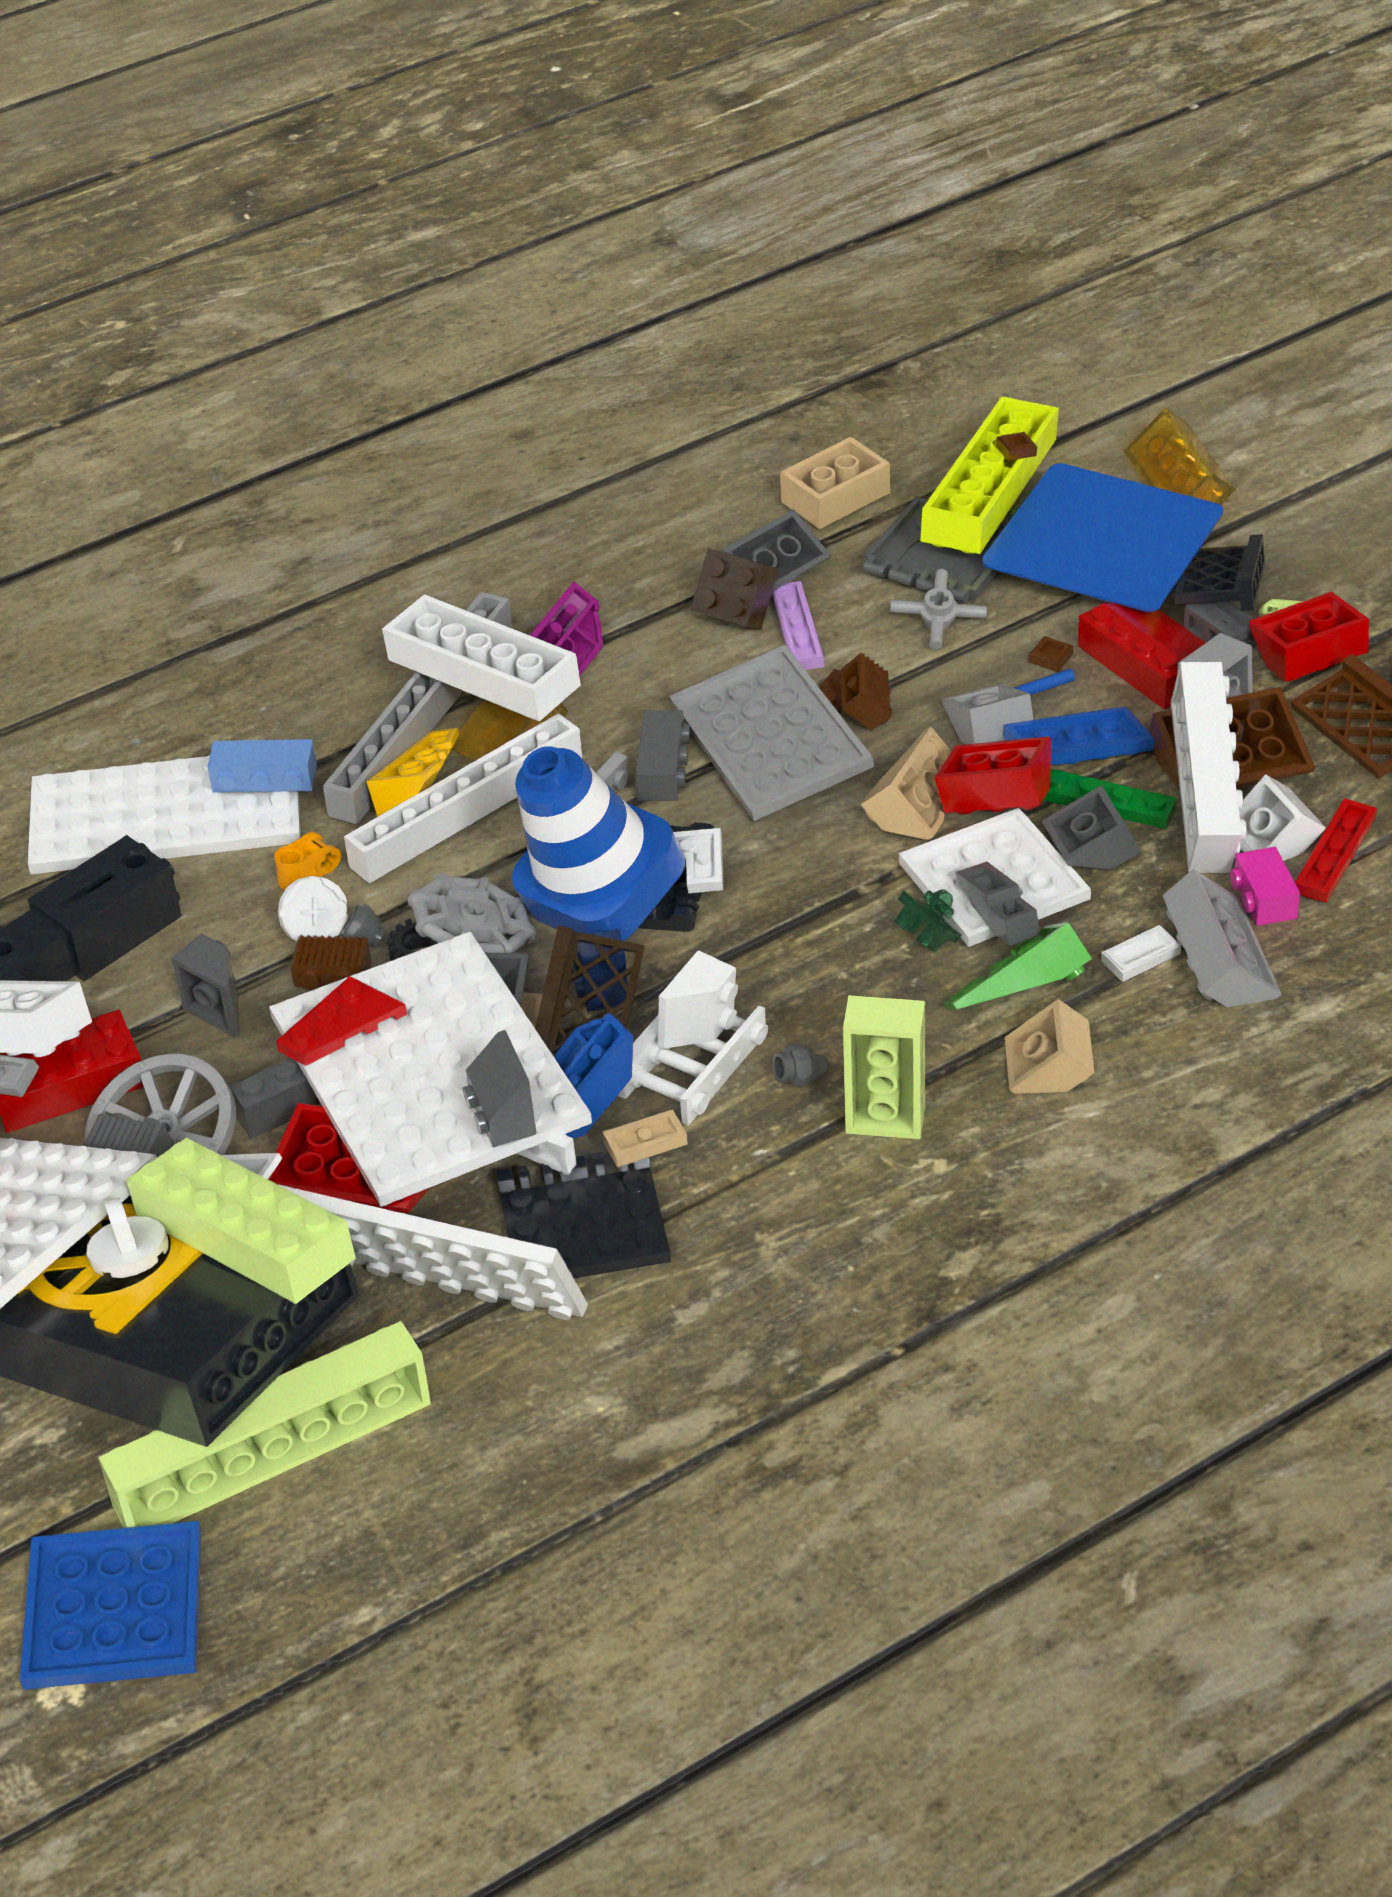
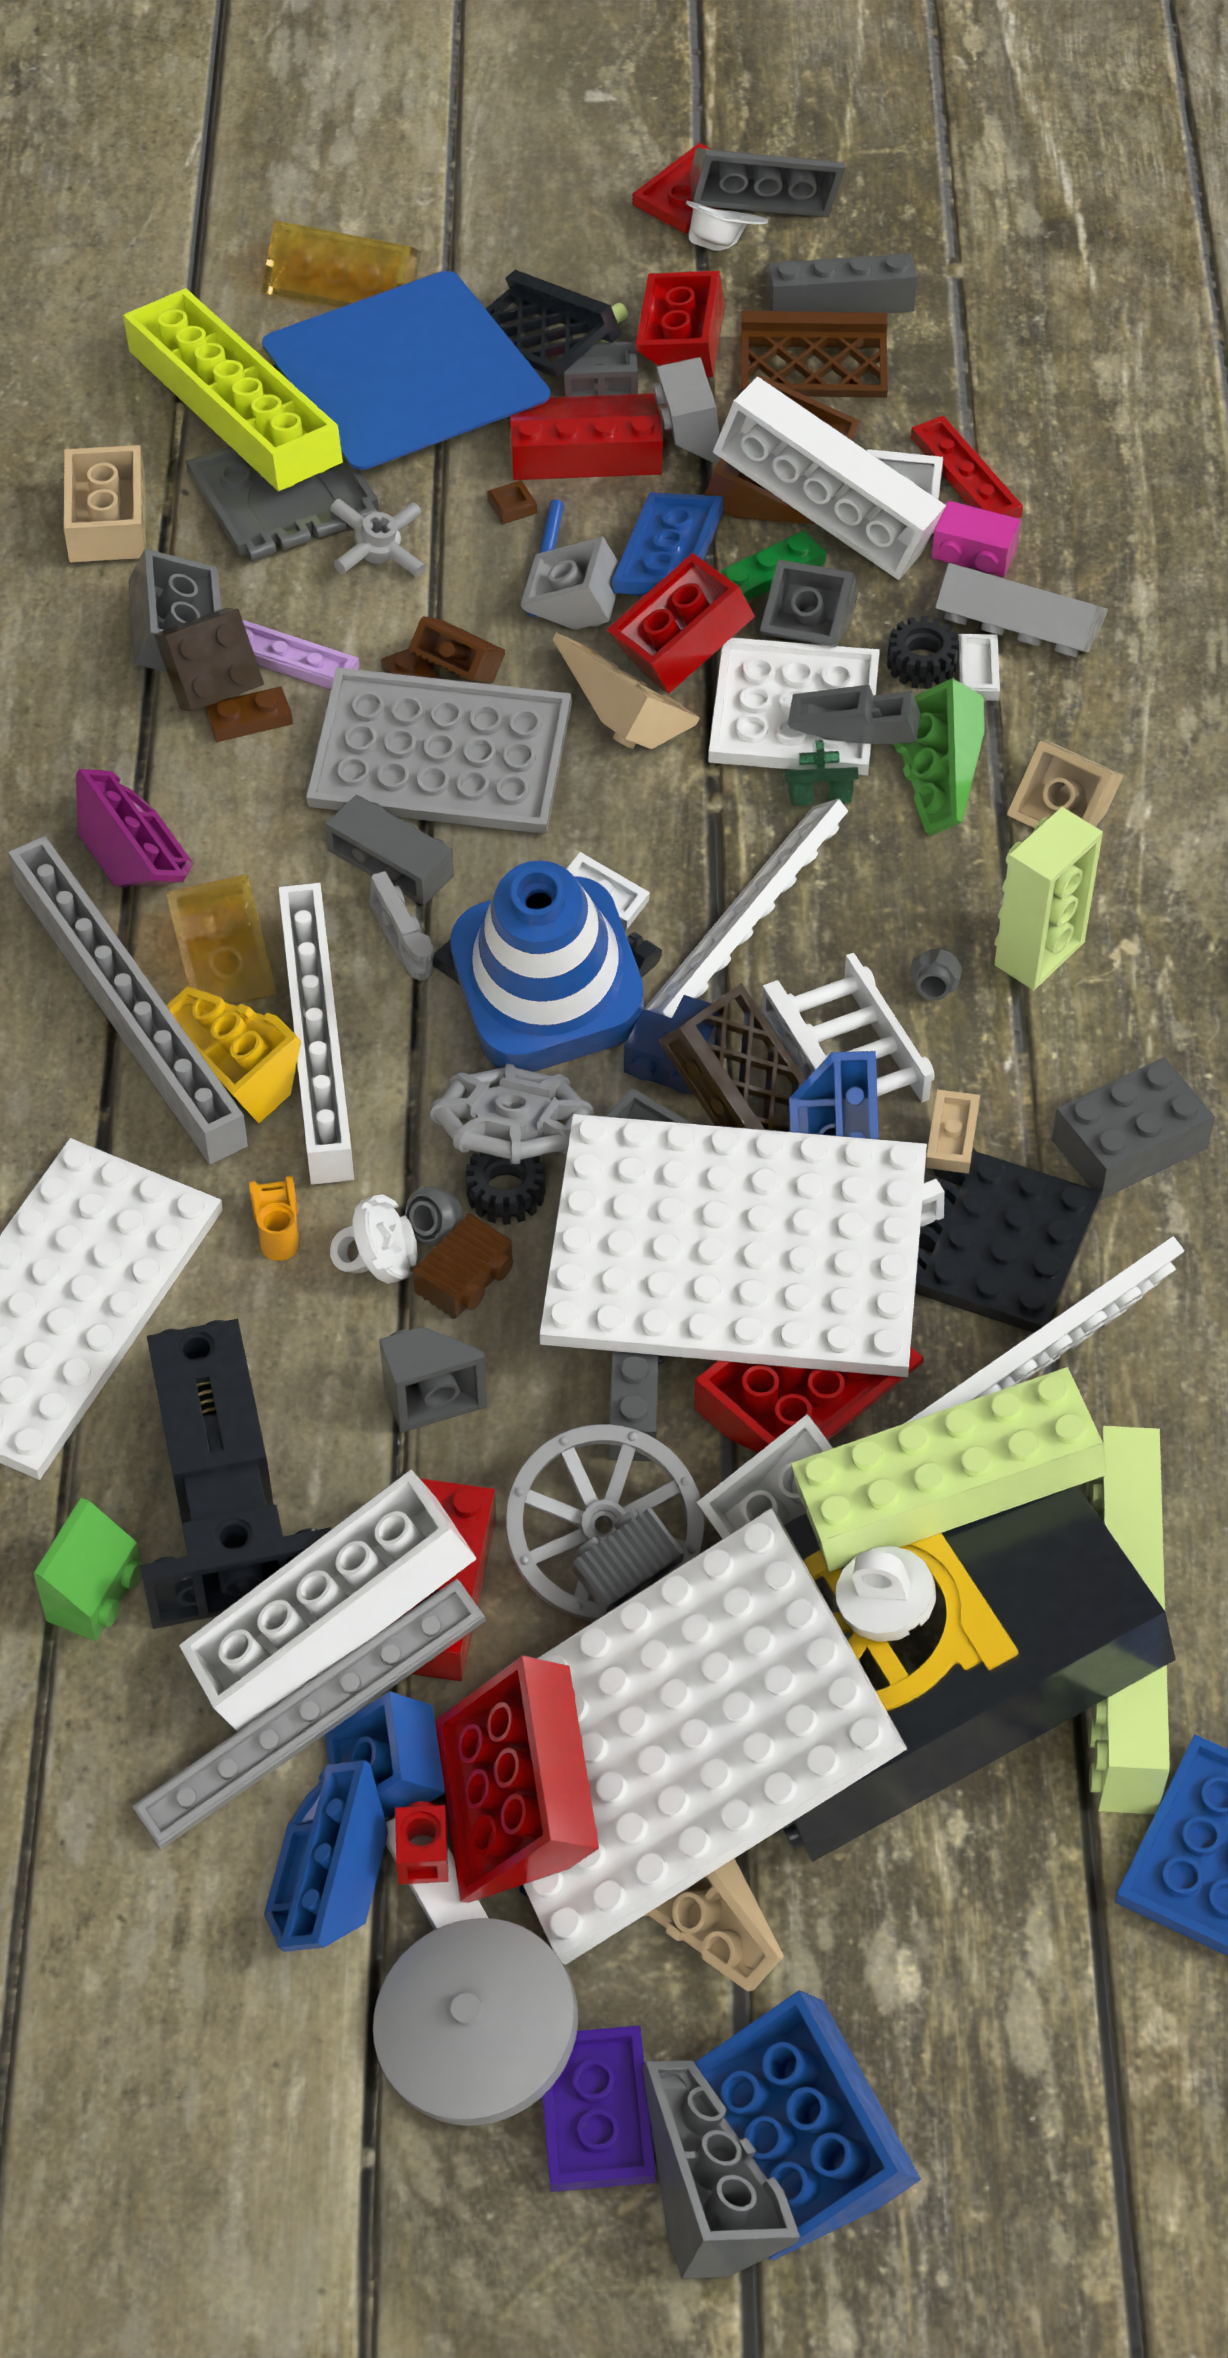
camera: 60 degrees left, 10 degrees up
medium blue brick [207,739,317,792] -> none
red wing [276,976,407,1066] -> none
white brick [382,594,581,721] -> none
dark grey slope [462,1030,537,1148] -> none
white slope [658,950,738,1049] -> none
reddish brown tile [996,432,1037,461] -> none
none -> reddish brown plate [205,686,293,742]
none -> white plate [644,799,848,1018]
none -> black tyre [887,616,959,689]
none -> dark grey brick [1052,1057,1215,1200]

